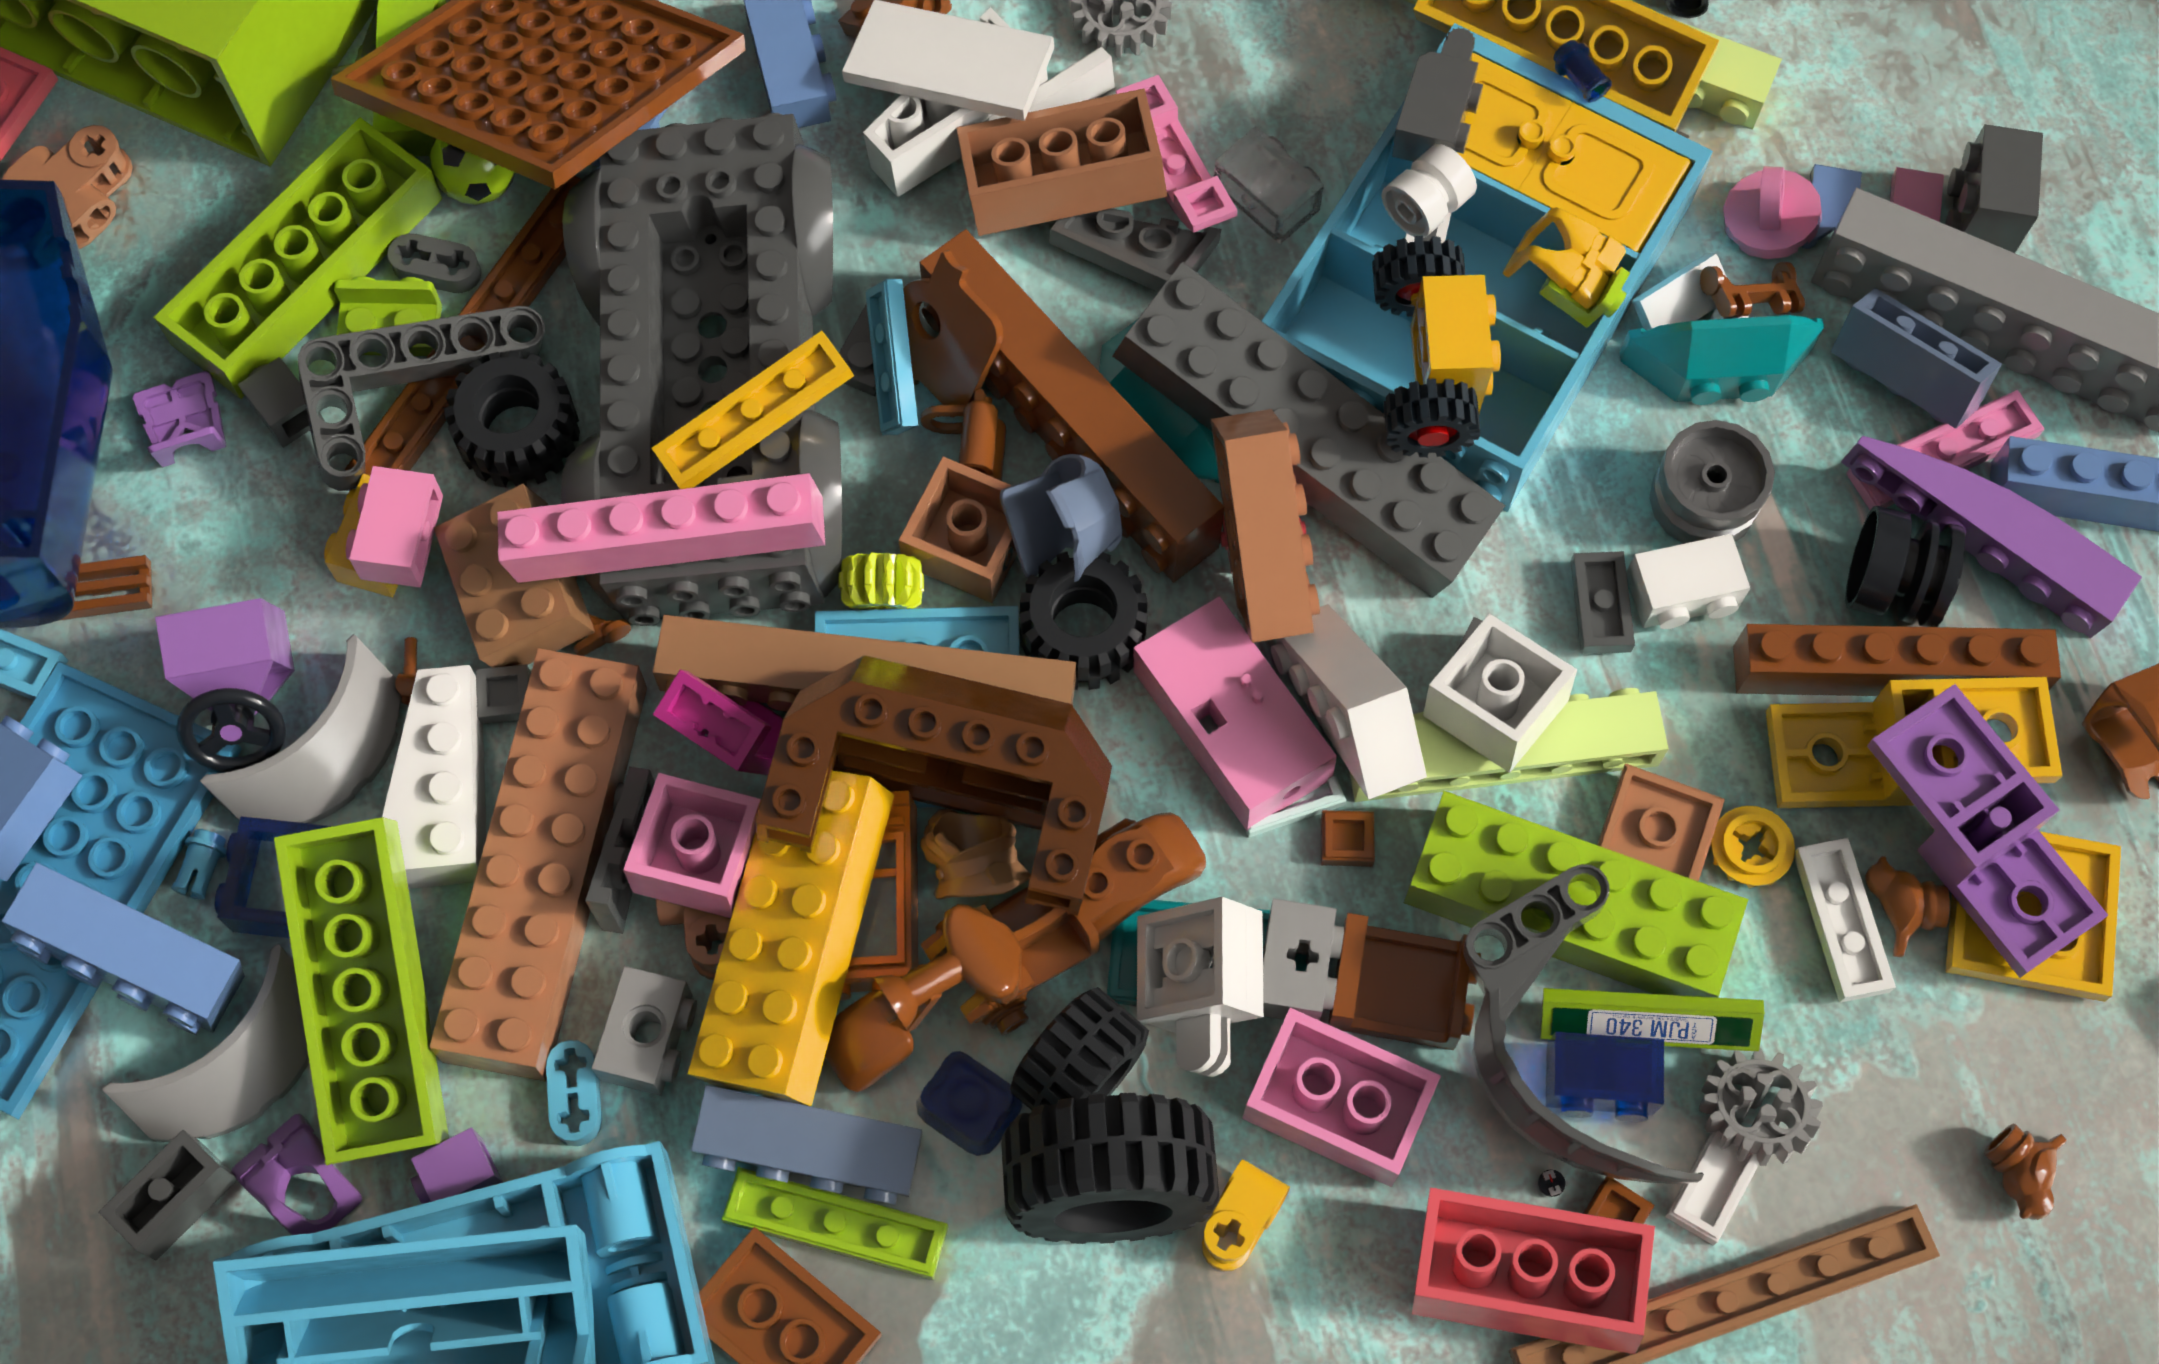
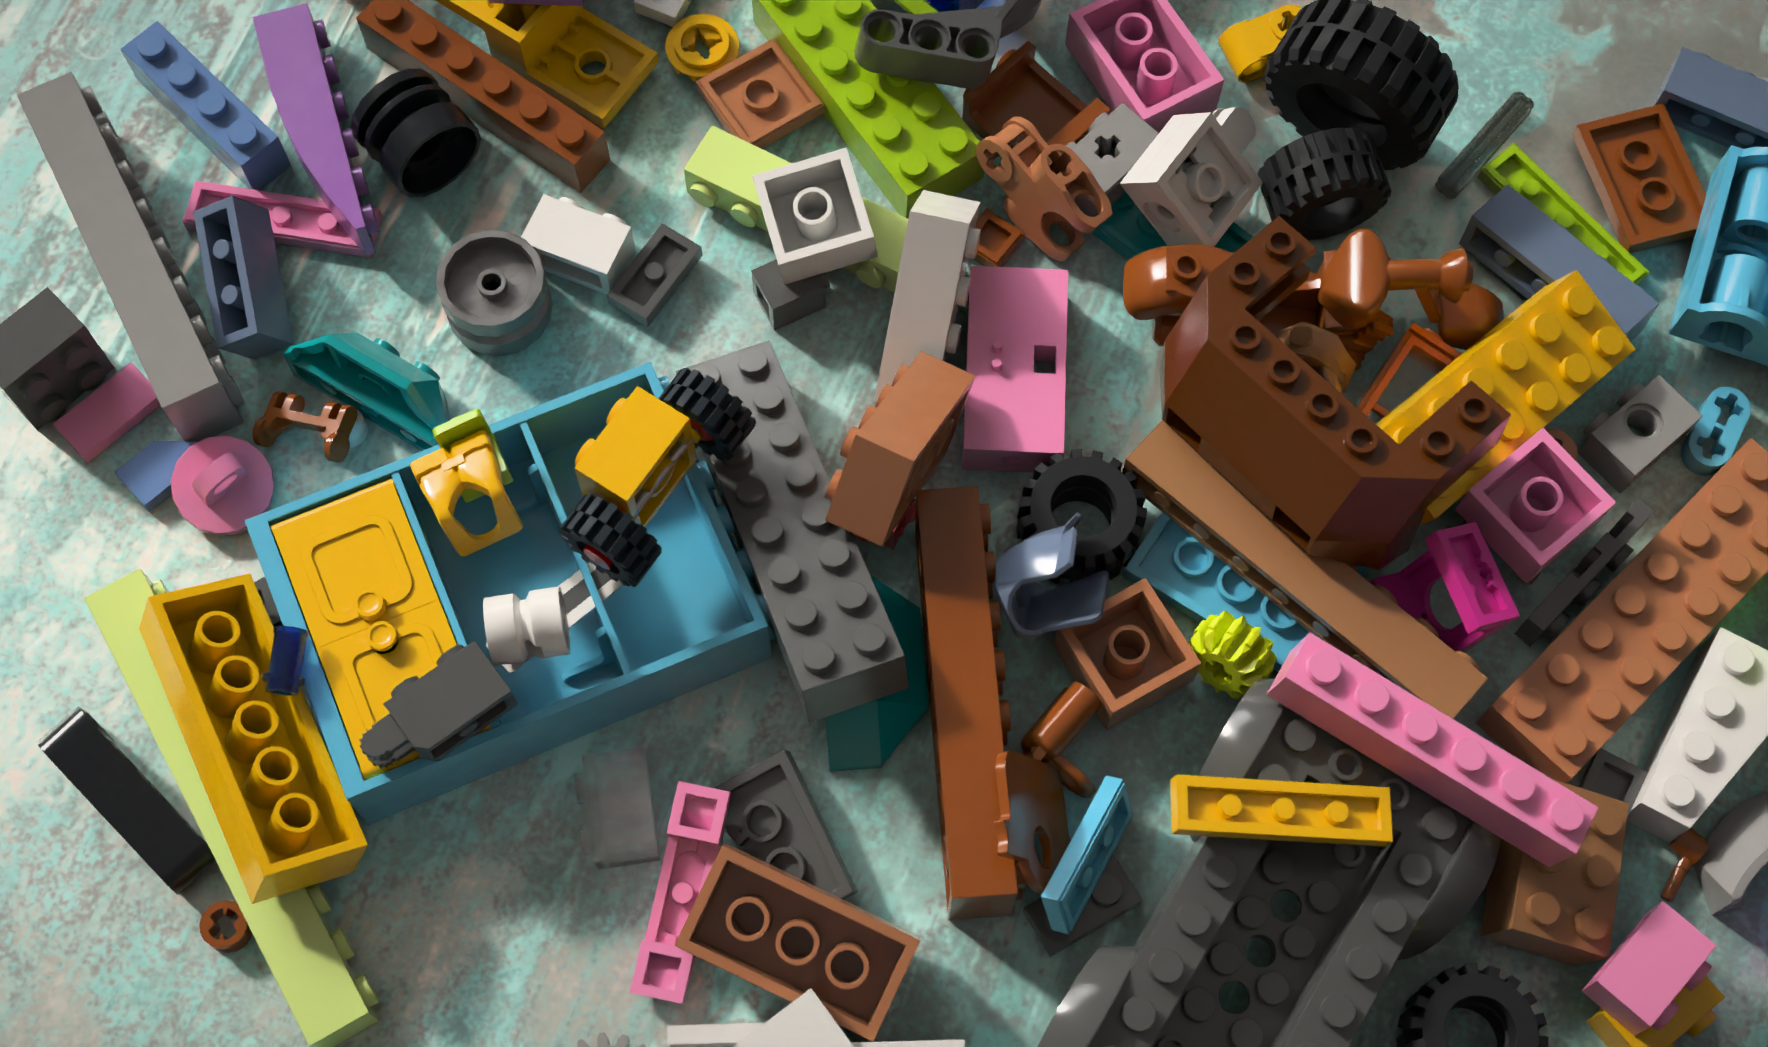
camera: 145 degrees left, 0 degrees up
clear blue piece [916,1051,1022,1156] -> none
white tile [1631,253,1726,330] -> none
none -> nougat piece [976,117,1112,262]
none -> clear smoke axle [1435,91,1534,199]

